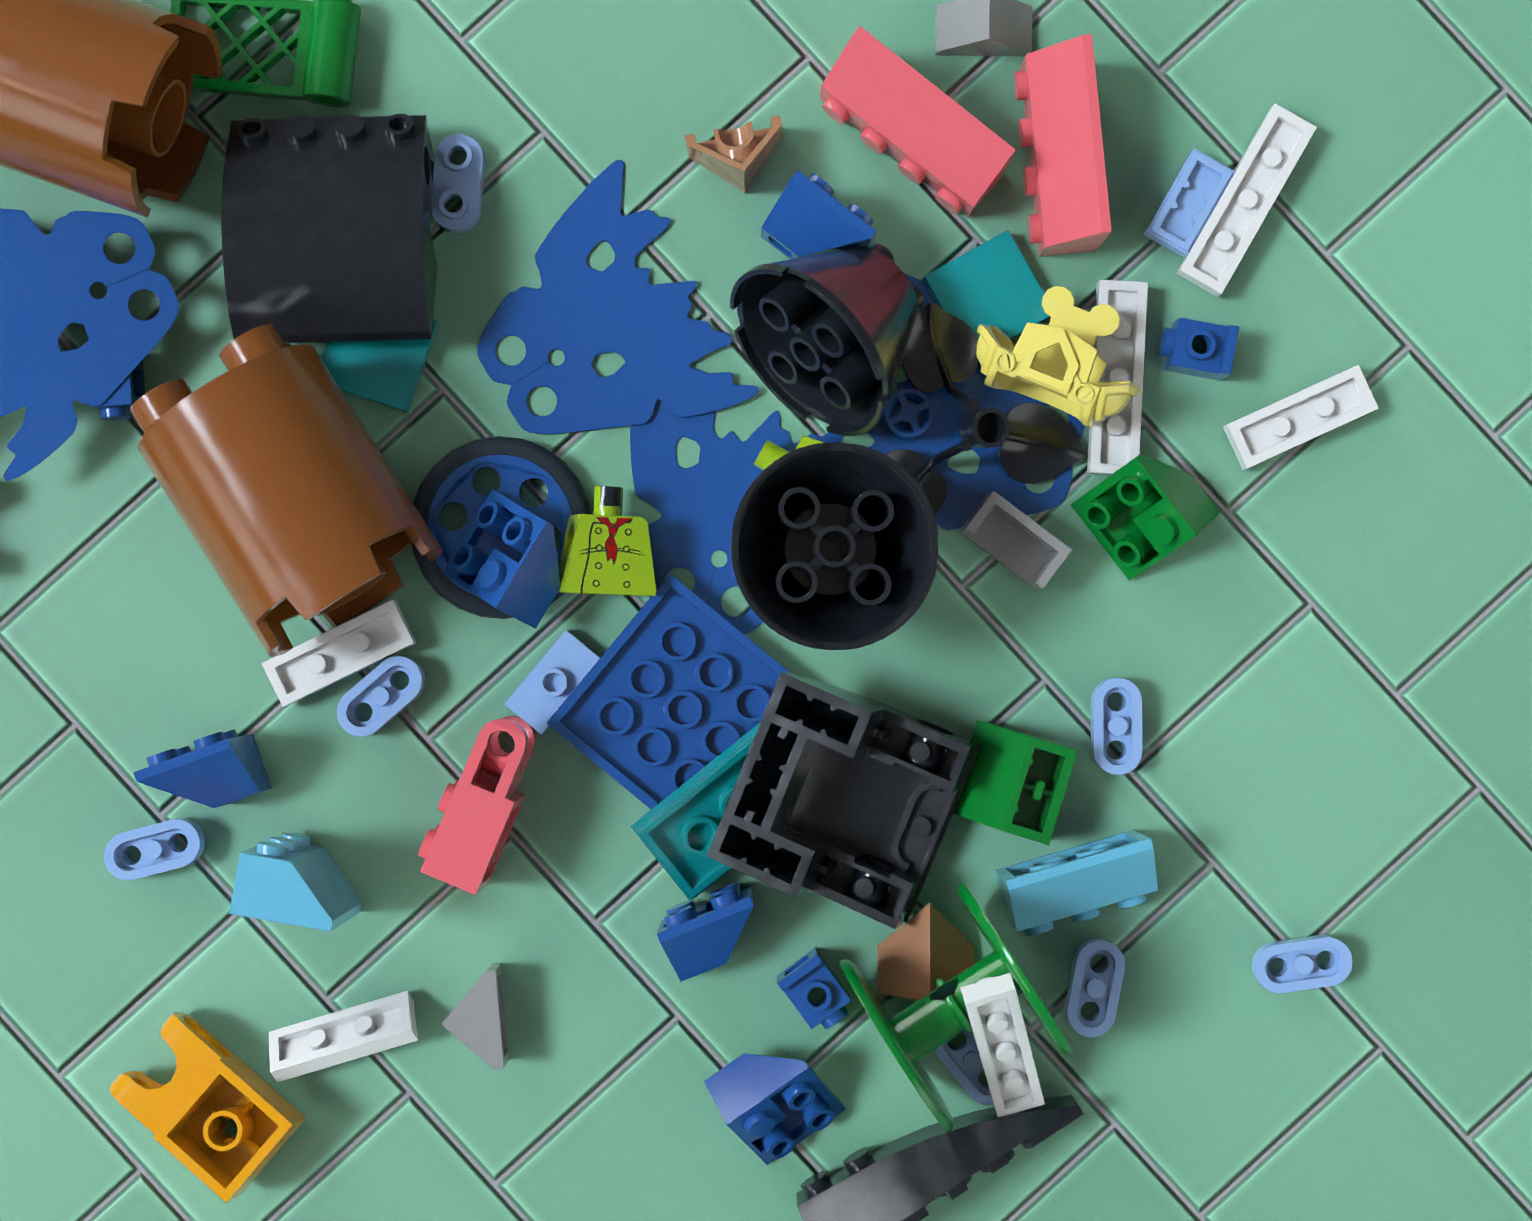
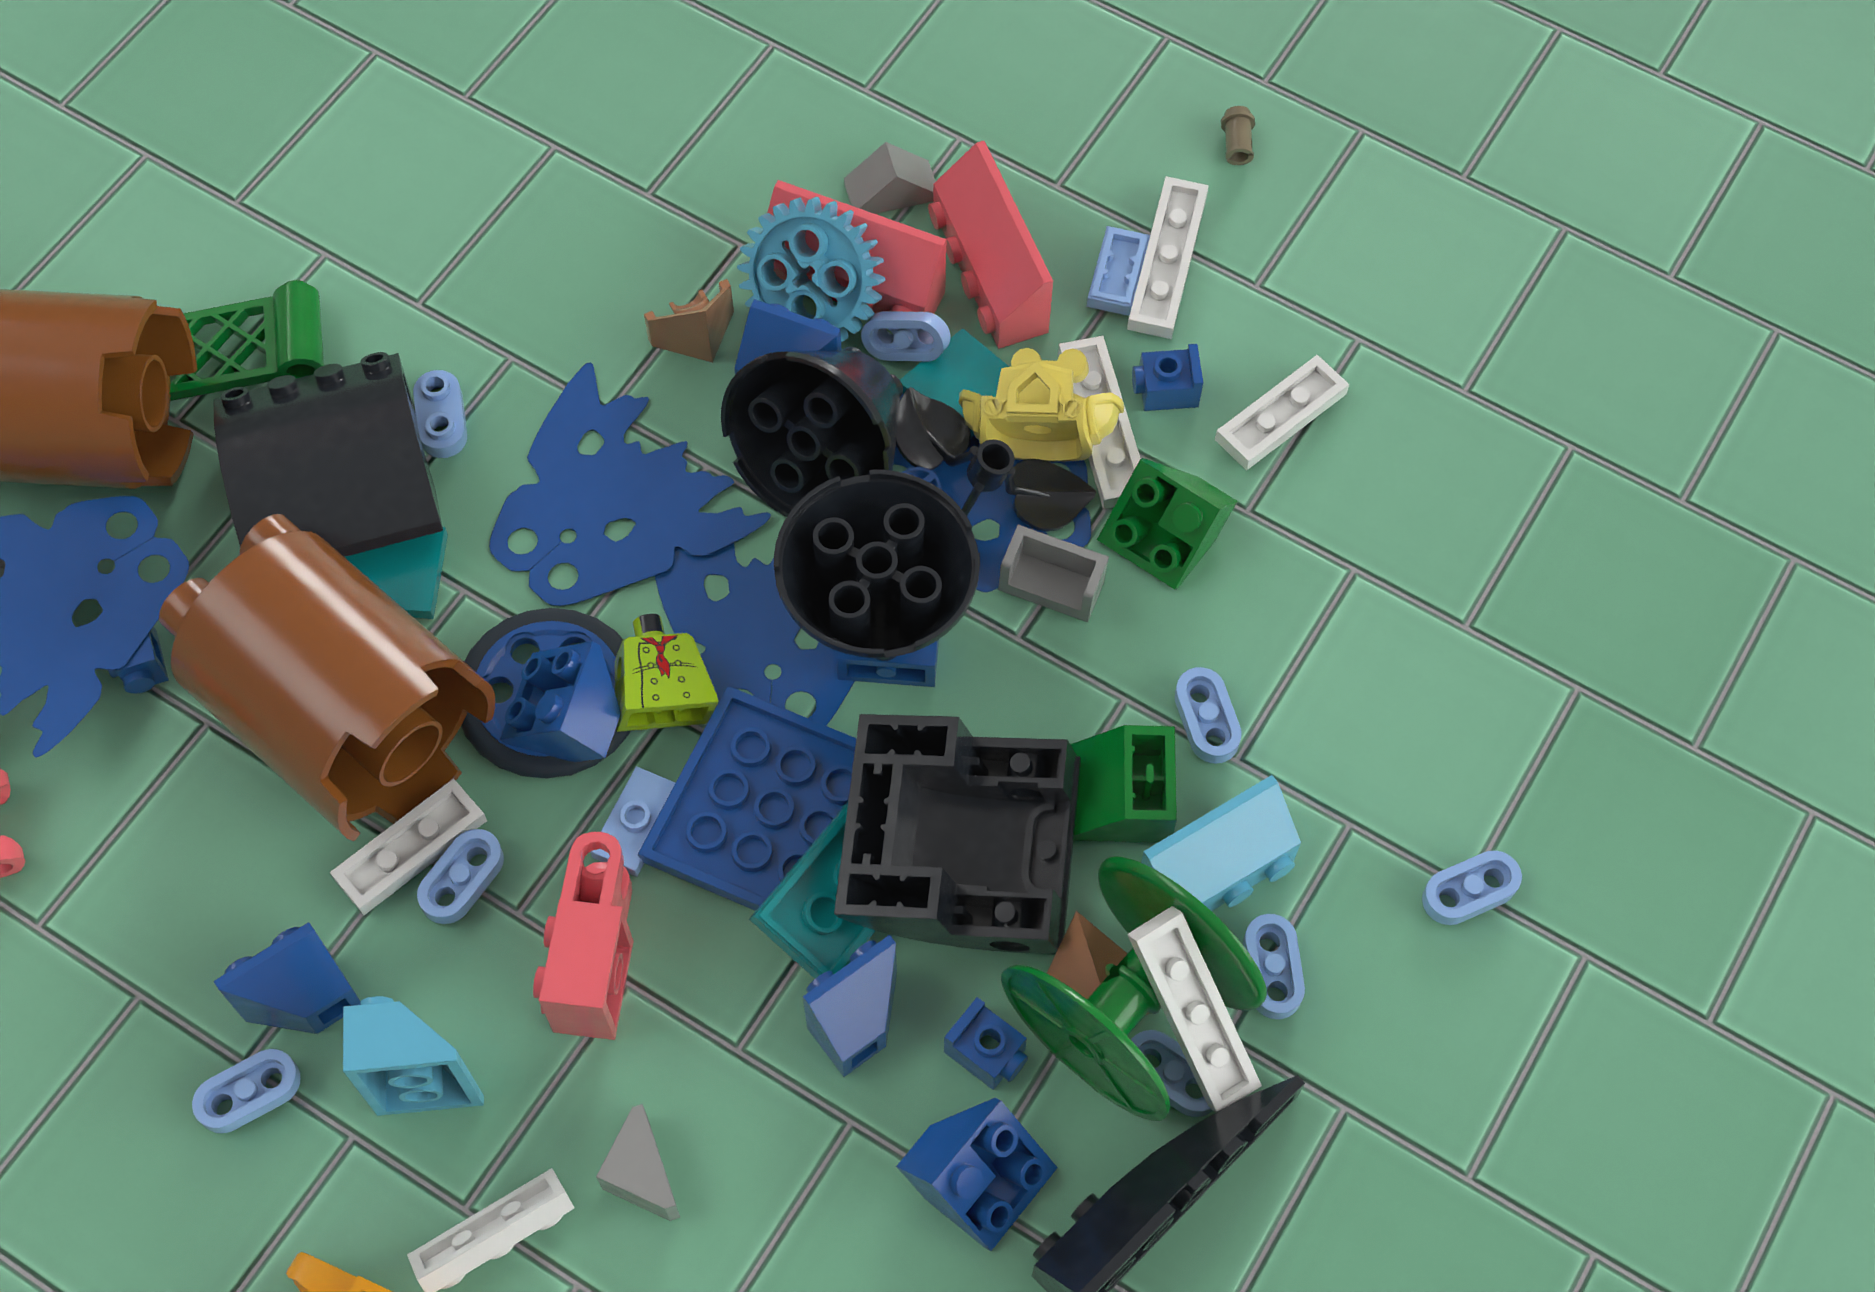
camera: 10 degrees left, 25 degrees down
none -> medium azure gear [737,197,885,342]
none -> light blue plate [861,311,951,361]
none -> dark tan pin [1221,106,1255,165]

